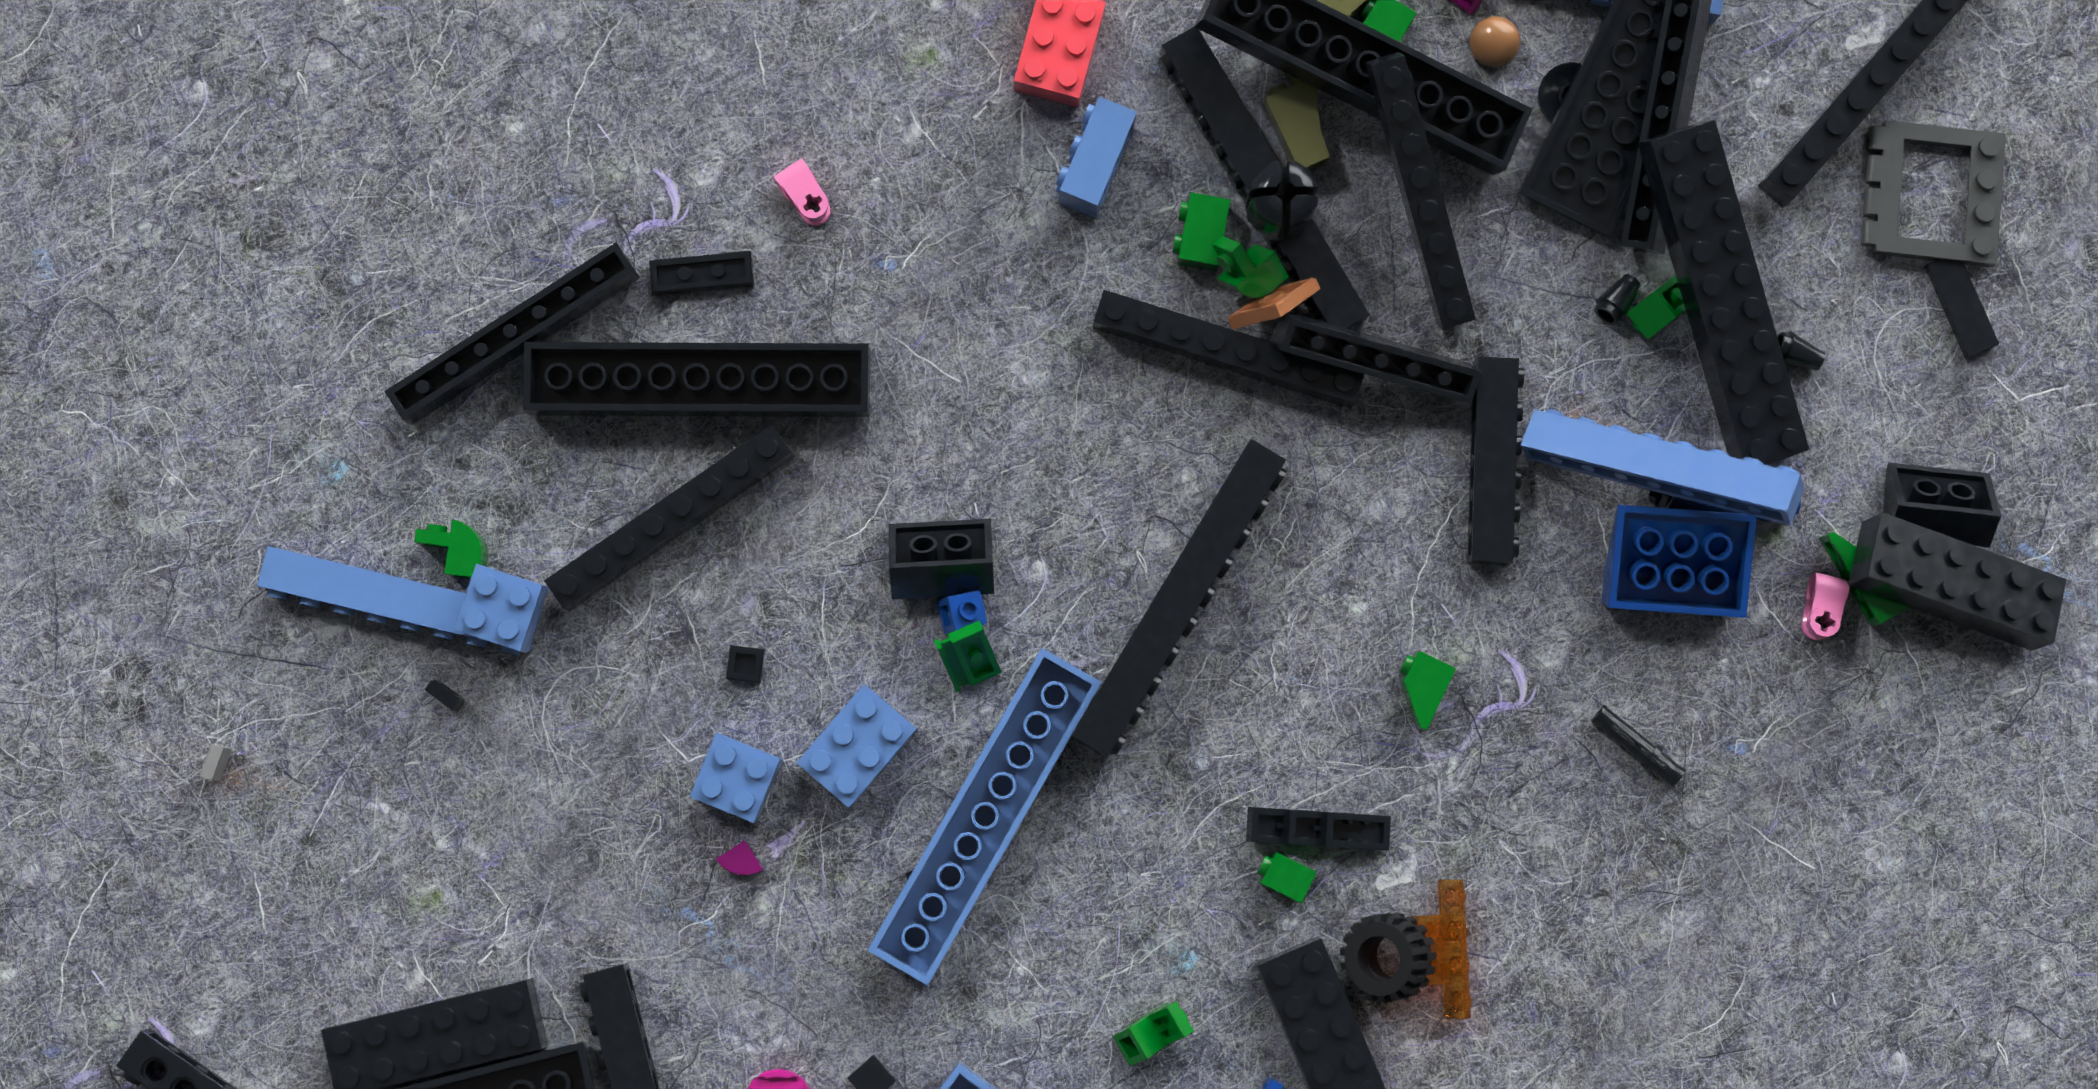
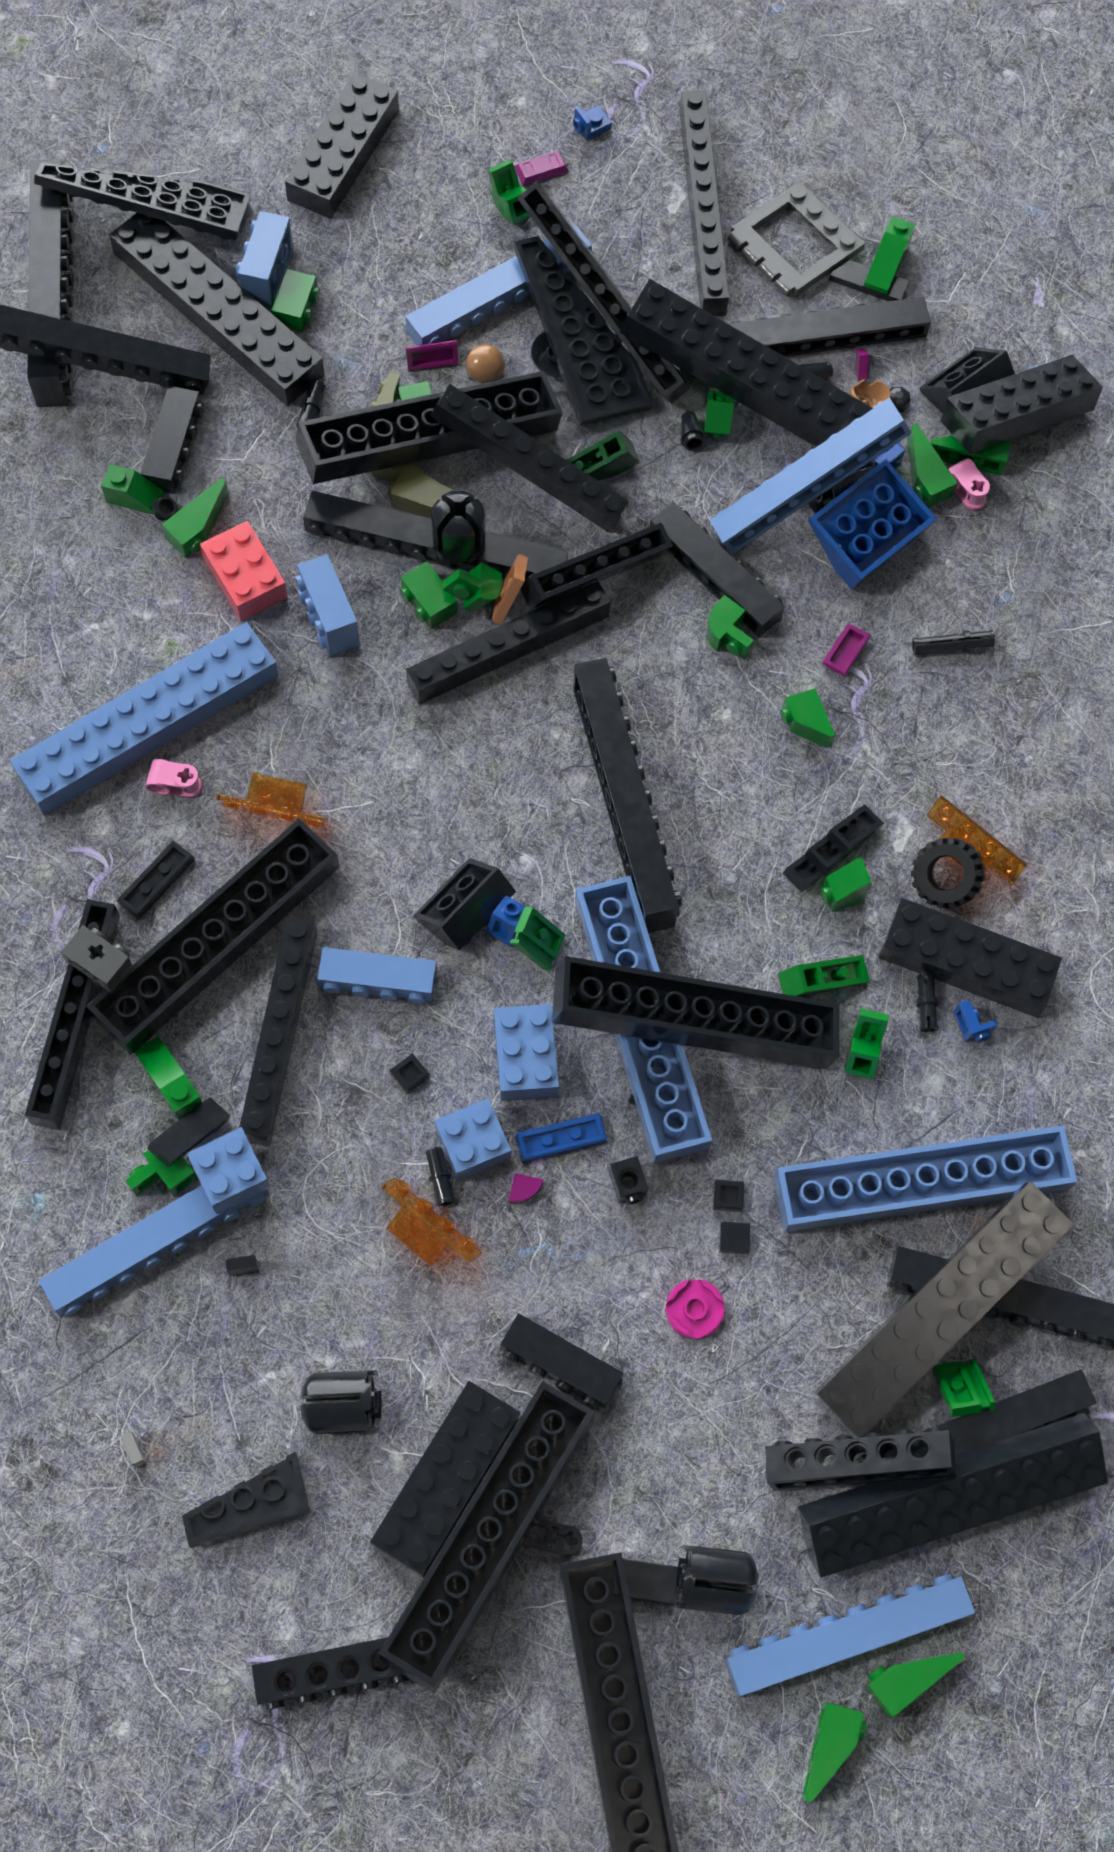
camera: 45 degrees left, 15 degrees down
none -> medium blue brick [9,622,279,816]
none -> dark grey brick [61,925,133,993]
none -> green slope [134,1036,202,1121]
none -> black tile [147,1097,231,1168]
none -> black wing [182,1451,311,1548]
none -> clear orange bracket [216,772,329,827]
none -> black cylinder [301,1370,382,1434]
none -> medium blue brick [318,947,437,1004]
none -> clear orange bracket [381,1178,482,1266]
none -> black axle [426,1147,456,1206]
none -> blue tile [515,1113,607,1163]
none -> black brick [552,956,840,1069]
none -> dark green slope [567,430,640,481]
none -> black brick [608,1156,648,1205]
none -> black brick [679,297,931,371]
none -> green brick [707,595,754,660]
none -> black tile [713,1179,744,1212]
none -> green slope [778,955,870,997]
none -> magenta tile [821,623,871,677]
none -> medium nougat hair [849,379,891,408]
none -> magenta tile [856,349,870,381]
none -> green slope [863,216,916,294]
none -> black tile [890,386,911,413]
none -> green slope [908,423,957,508]
none -> black pin [916,973,939,1033]

